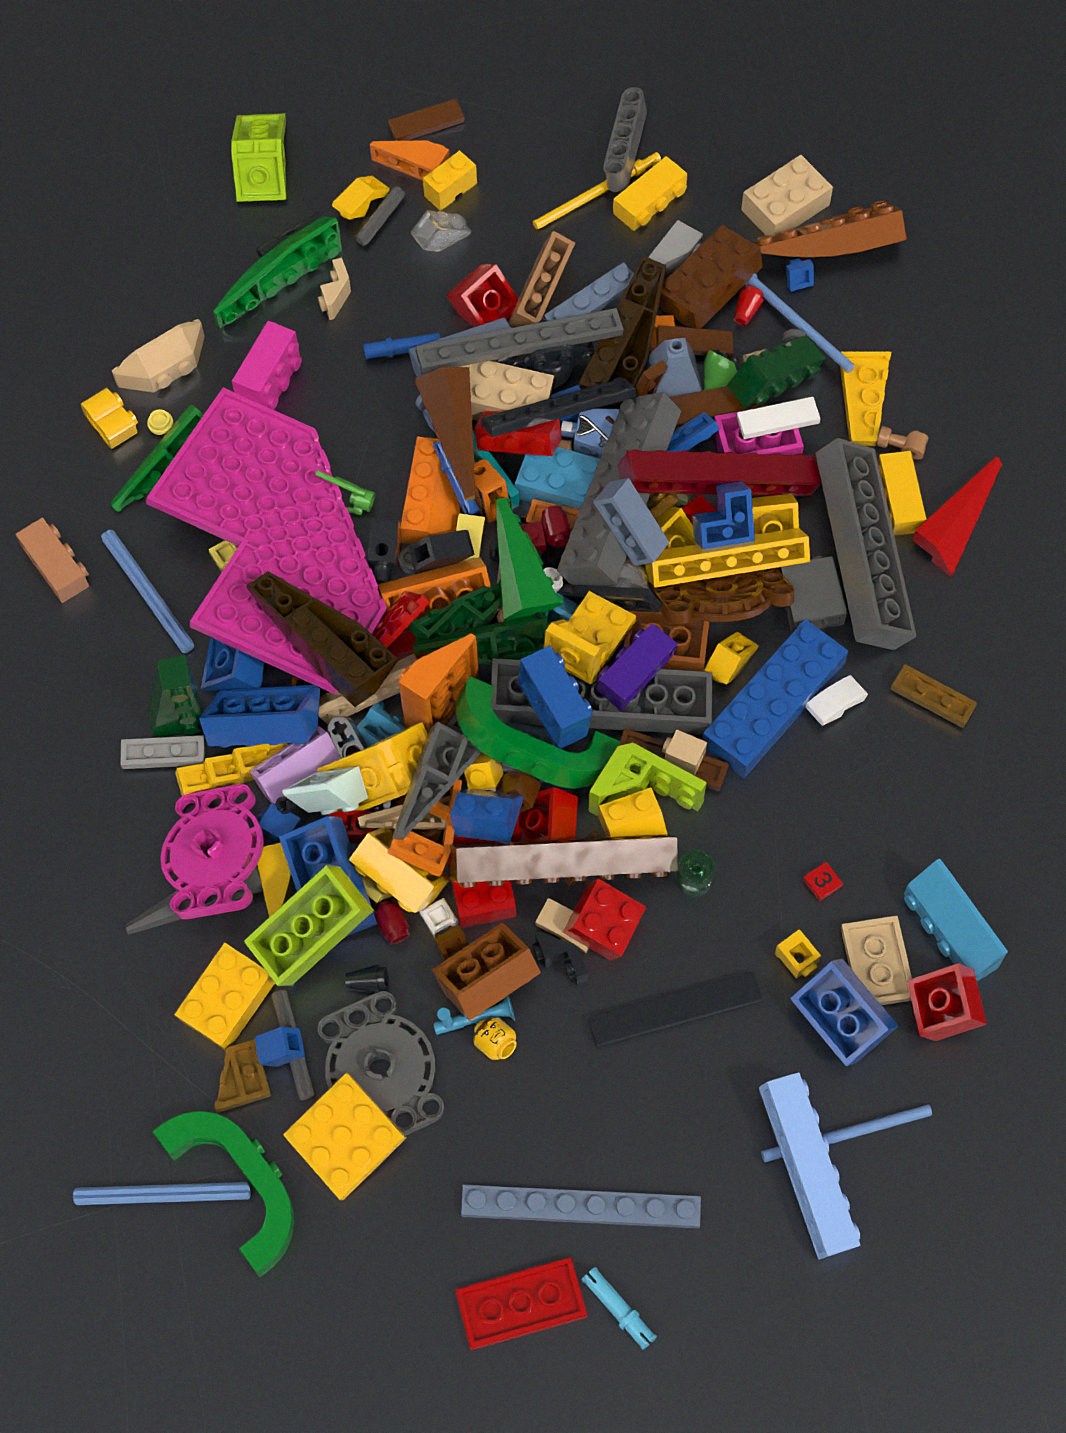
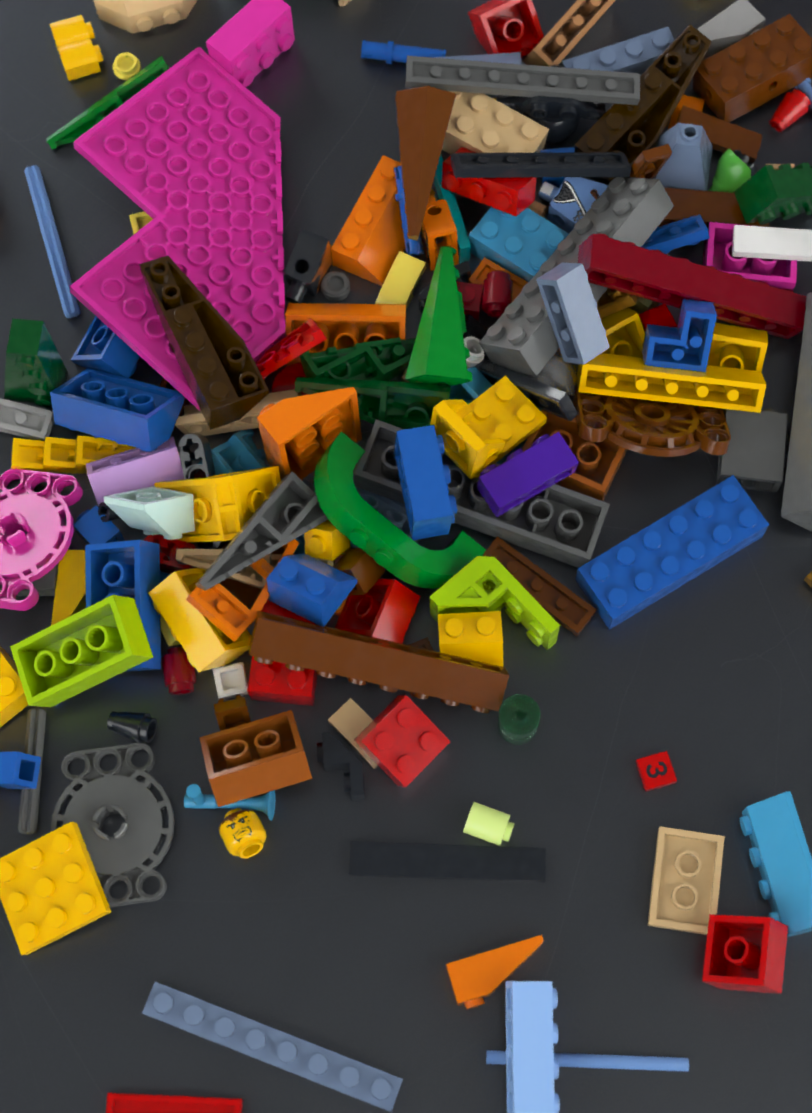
camera: 20 degrees right, 5 degrees up
bright green plant [315,471,375,516] -> none
black slope [408,530,475,573] -> none
tan brick [662,730,707,776] -> none
yellow slope [704,632,759,685] -> none
yellow brick [775,929,821,979] -> none
blue brick [790,959,898,1067] -> none
white slope [805,675,868,726] -> none
none -> orange slope [446,935,544,1010]
none -> yellowish green brick [463,802,515,846]

